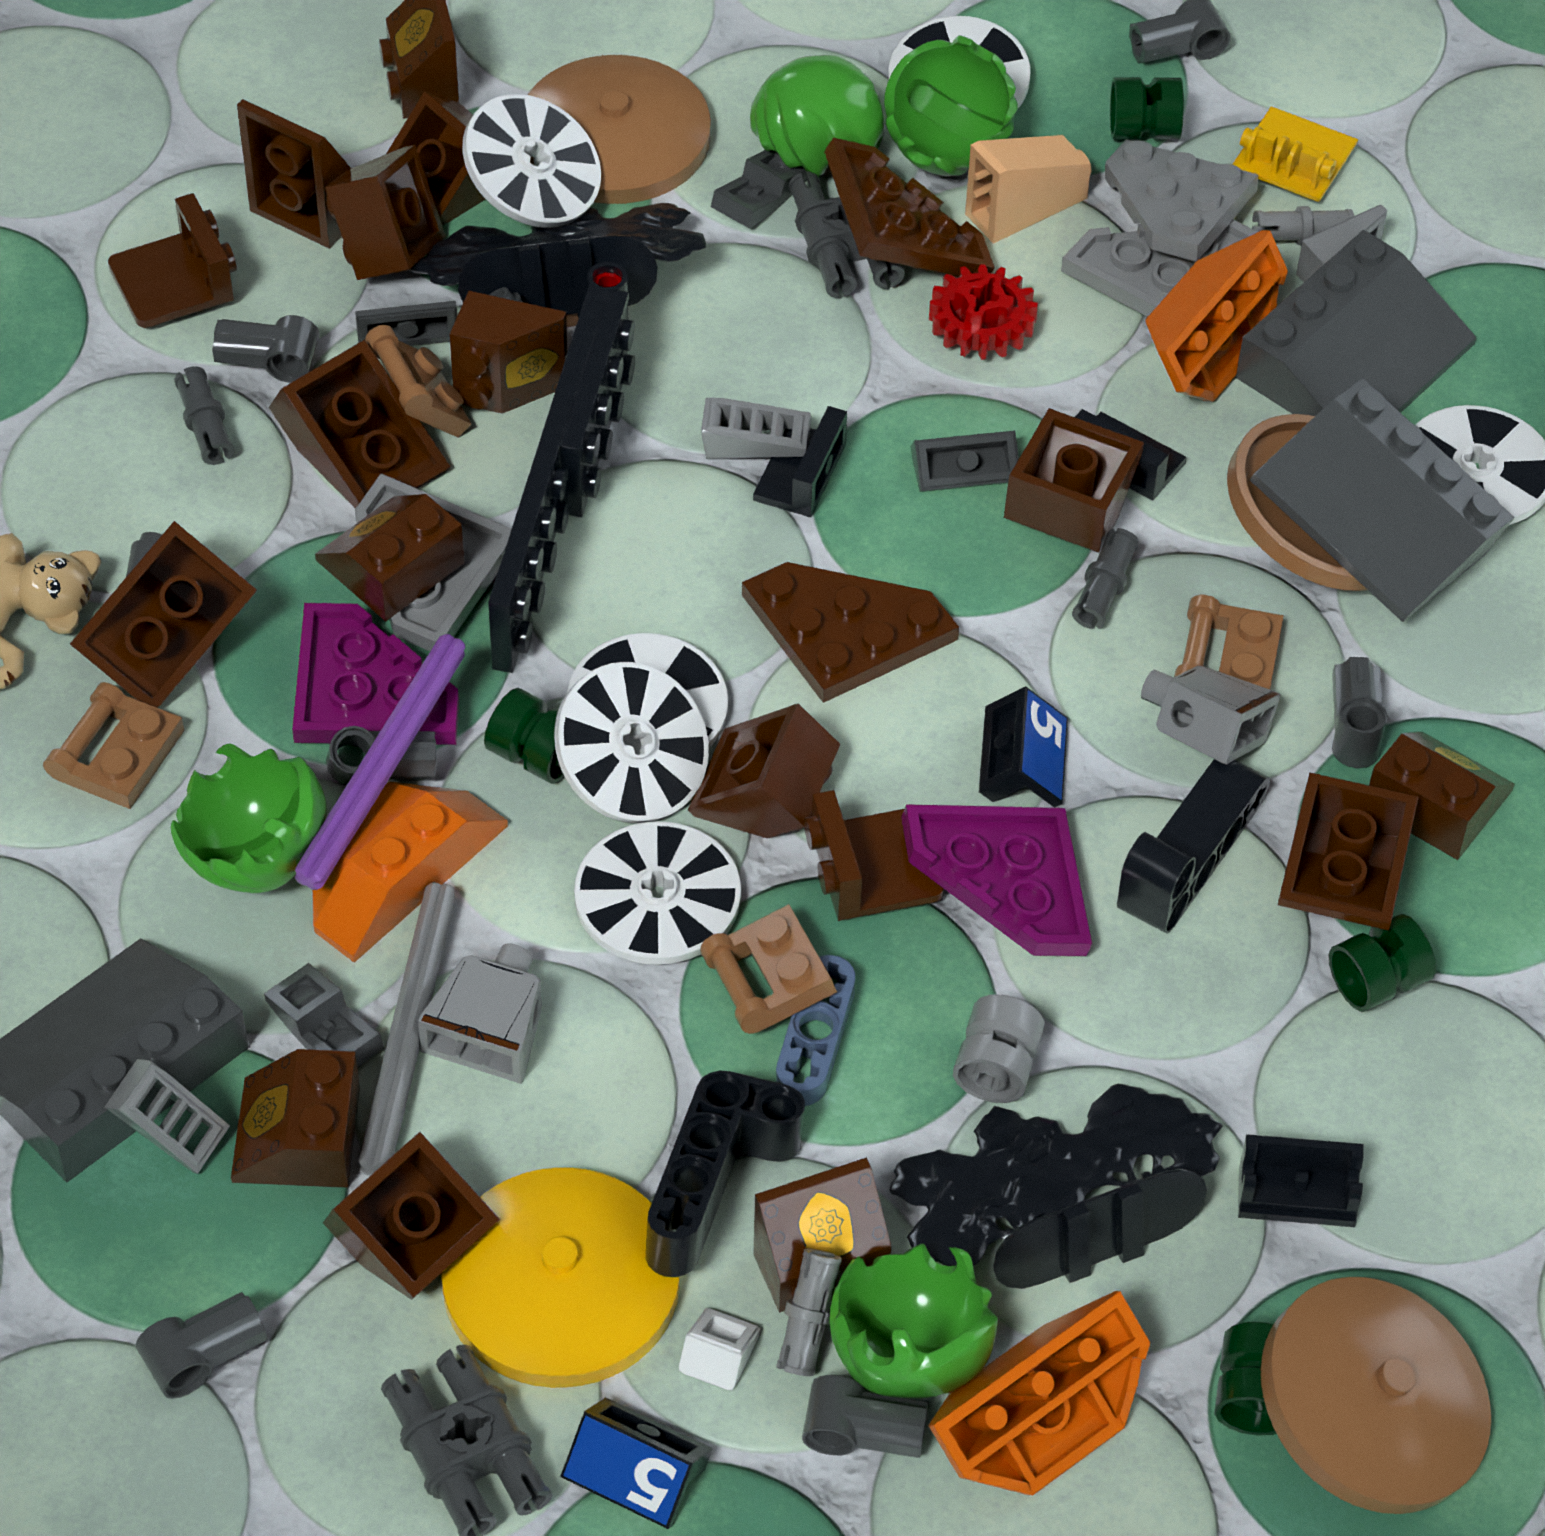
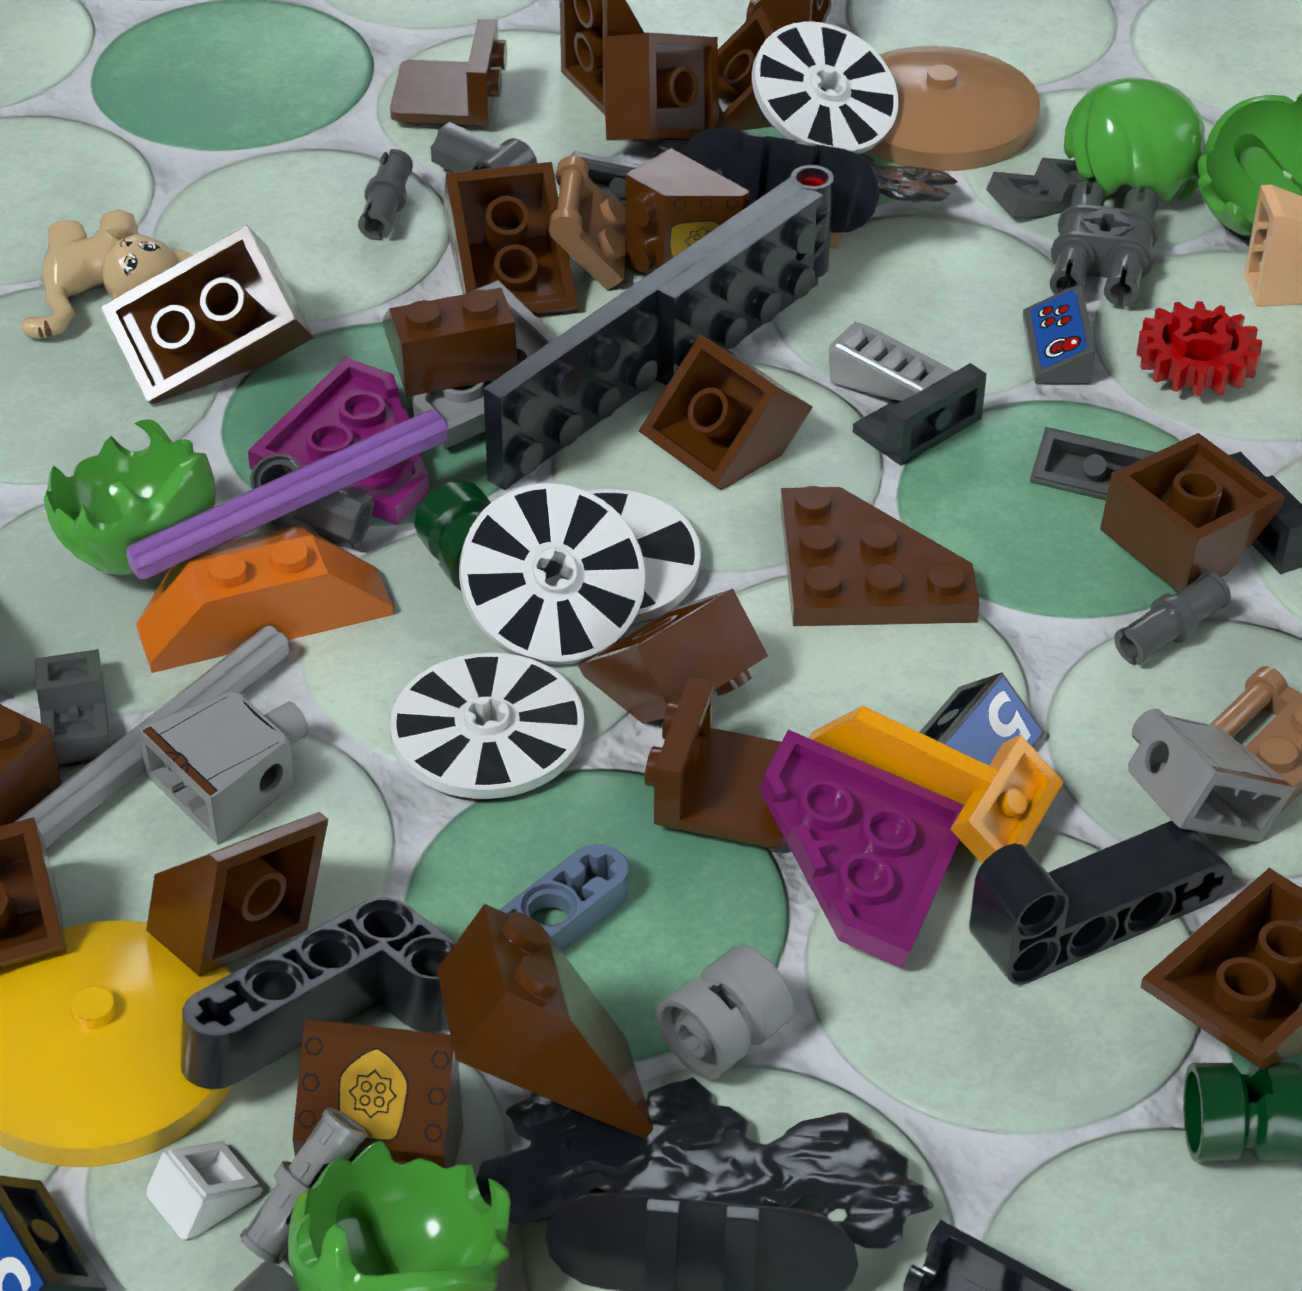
camera: 30 degrees right, 10 degrees down
medium nougat plate [43,682,184,809] -> none
medium nougat plate [700,904,837,1034] -> none
reddish brown plate [824,138,995,277] -> none
none -> reddish brown slope [146,812,329,976]
none -> reddish brown slope [437,903,654,1140]
none -> reddish brown slope [639,334,813,490]
none -> light orange piece [809,705,1064,864]
none -> slope [1022,286,1095,384]

